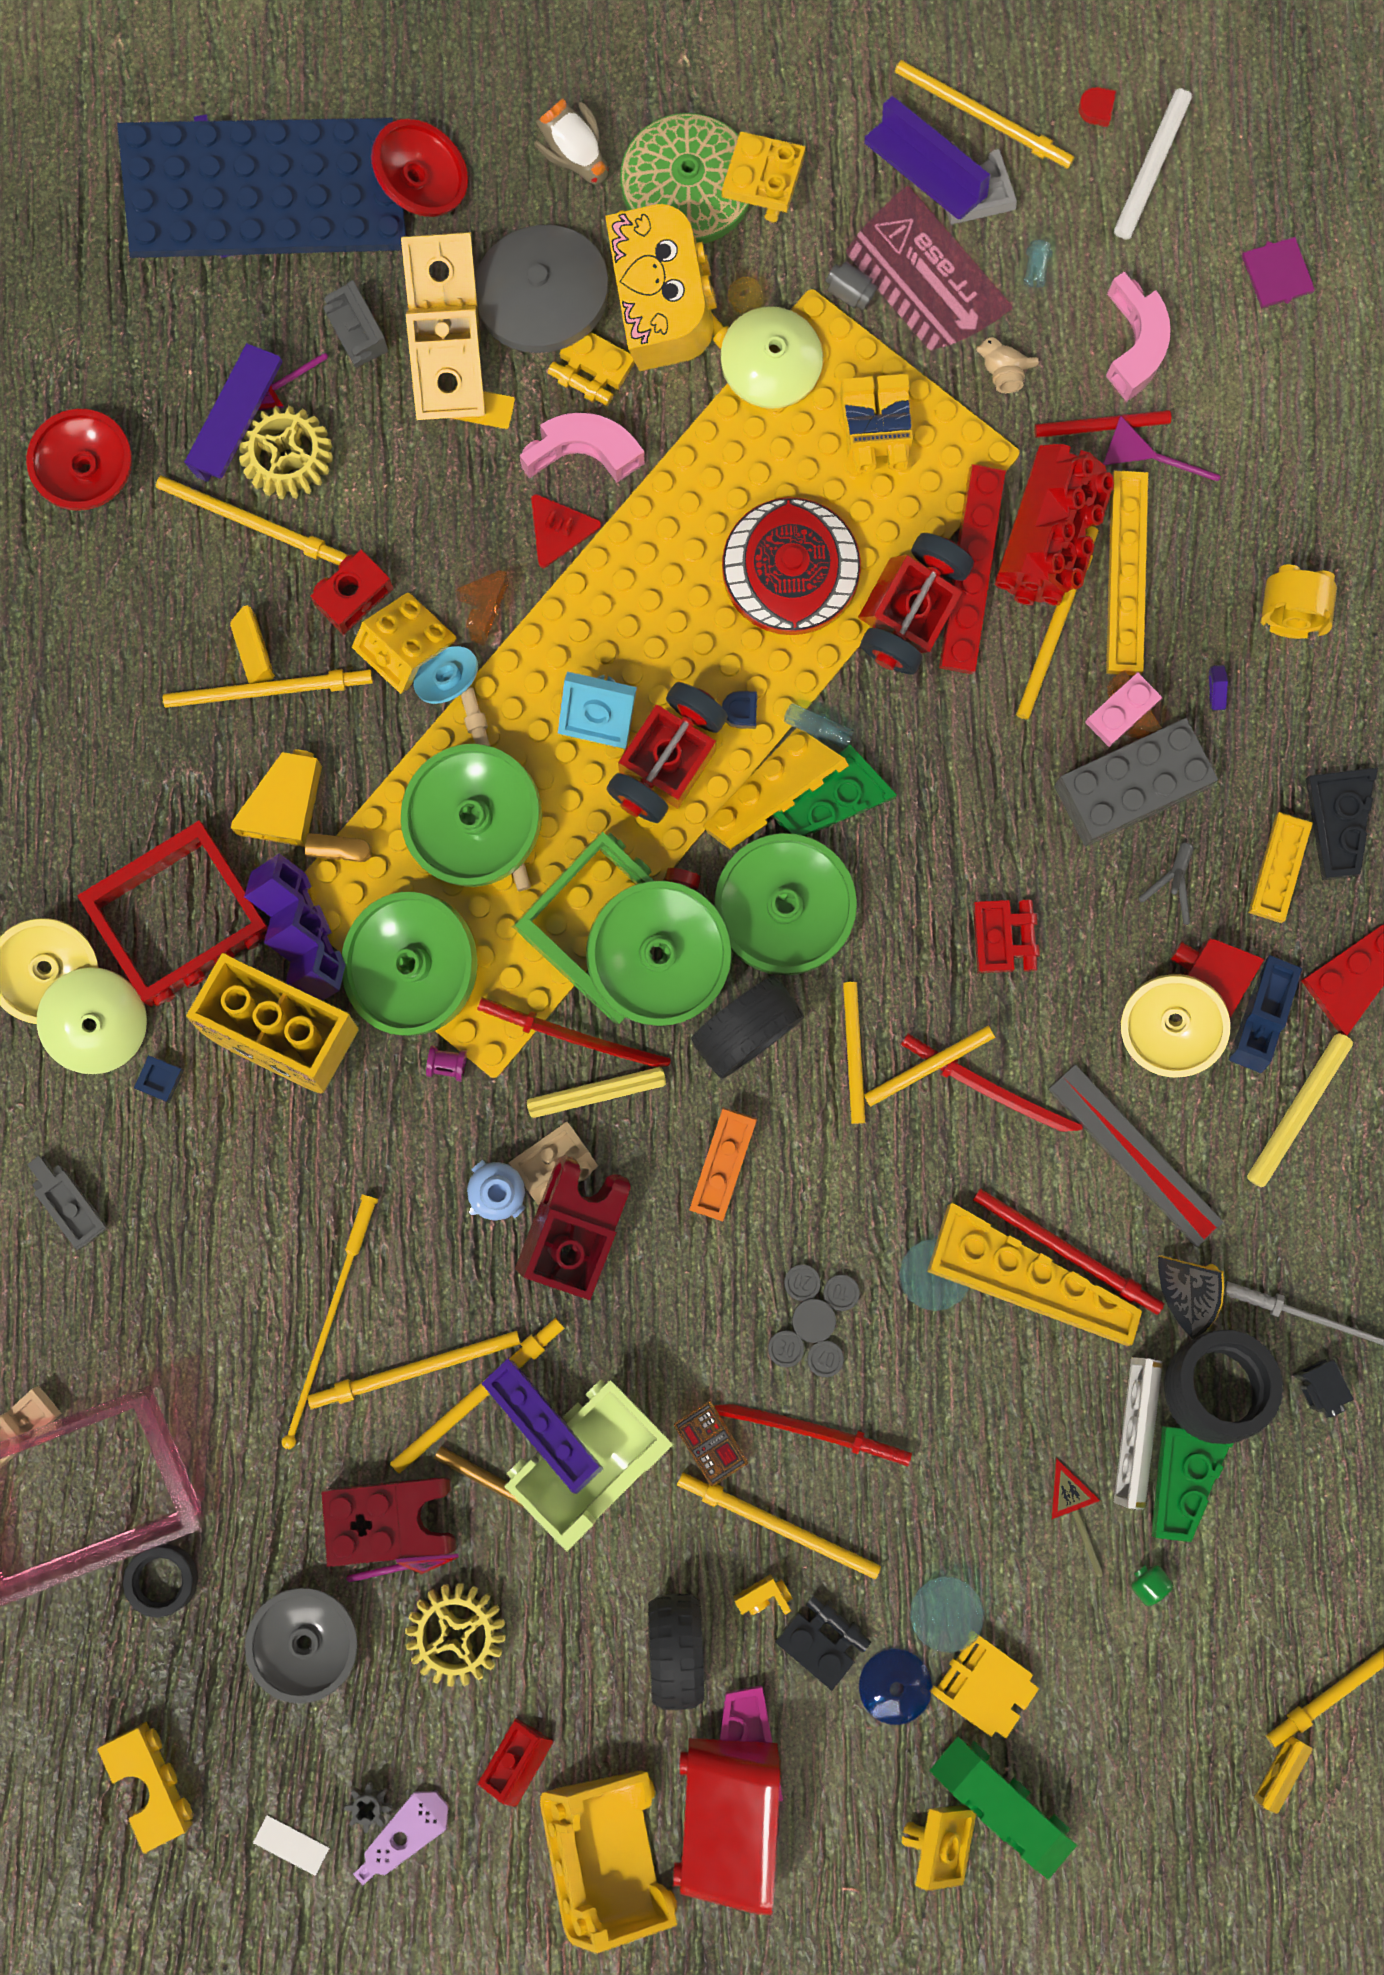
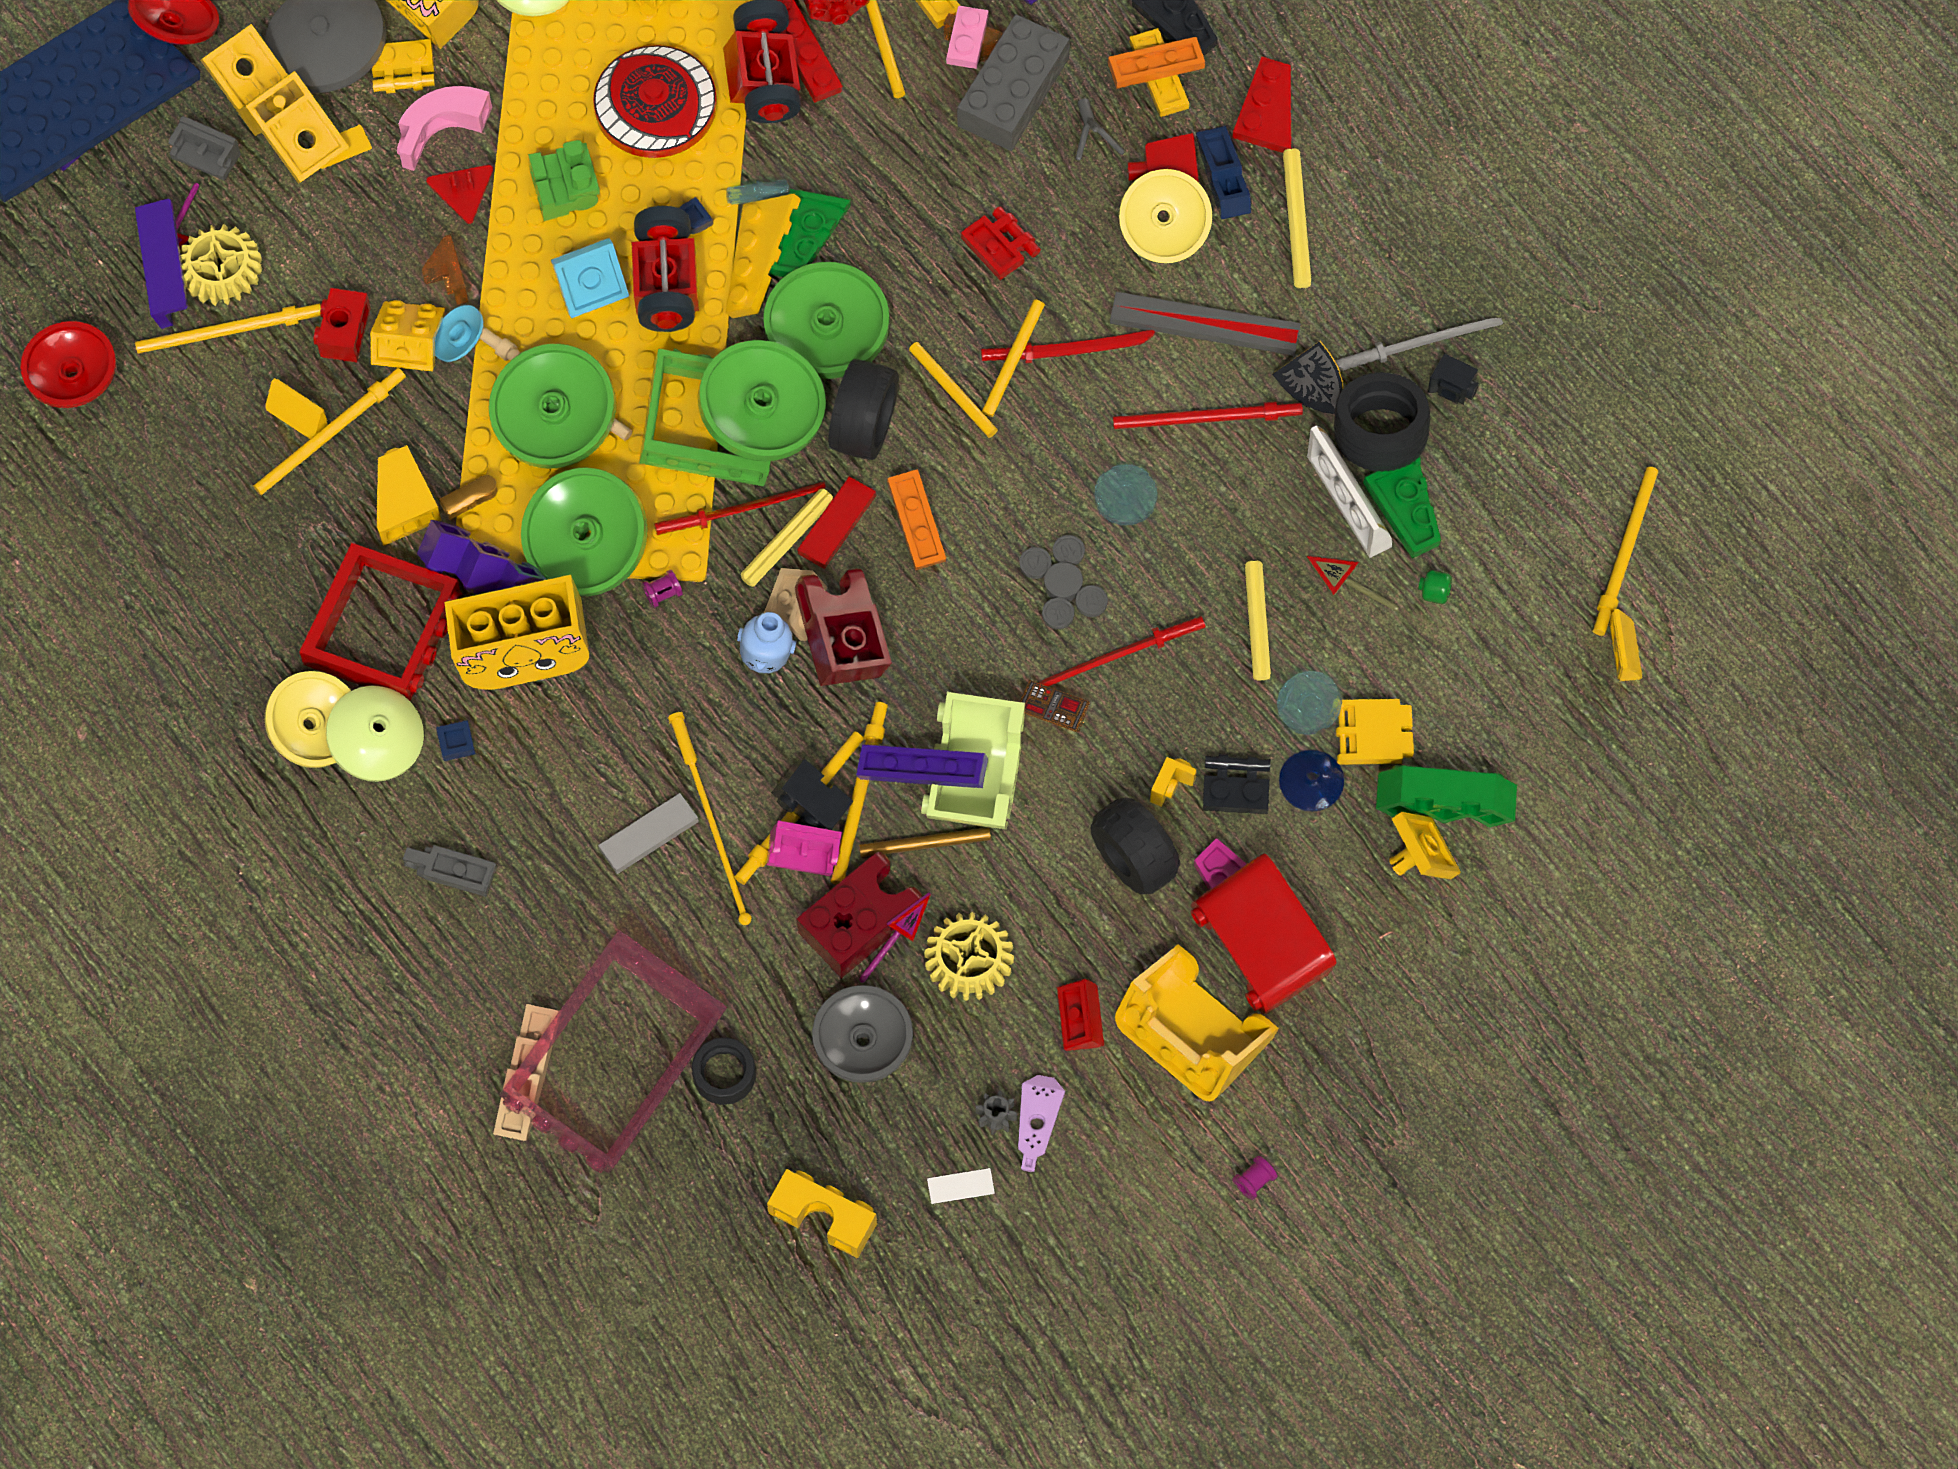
camera: 30 degrees left, 15 degrees down
yellow bar [677,1472,881,1579] -> none
yellow wing [927,1203,1142,1346] -> none
none -> bright green hips [528,140,600,221]
none -> light grey tile [598,793,699,874]
none -> dark pink hinge [767,820,842,876]
none -> black brick [771,759,853,830]
none -> red tile [797,476,876,569]
none -> orange hinge [1108,37,1205,89]
none -> light yellow axle [1245,560,1271,681]

